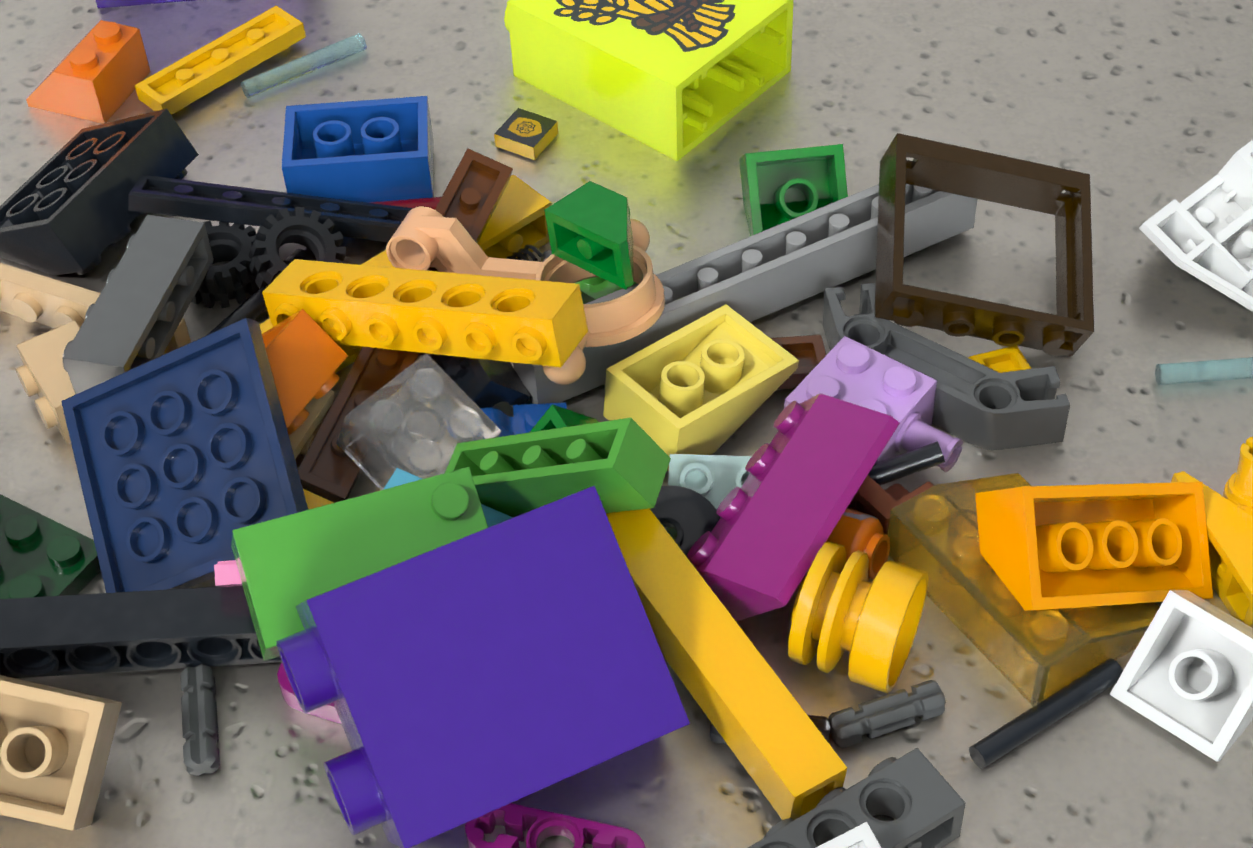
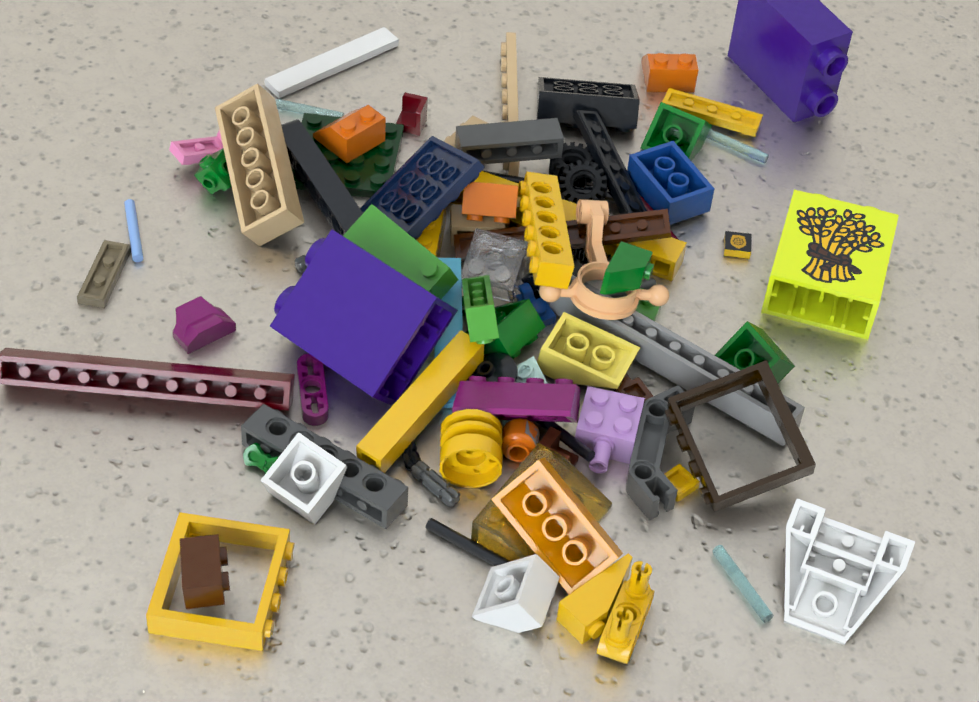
camera: 60 degrees right, 0 degrees up
none -> green slope [640,102,712,161]

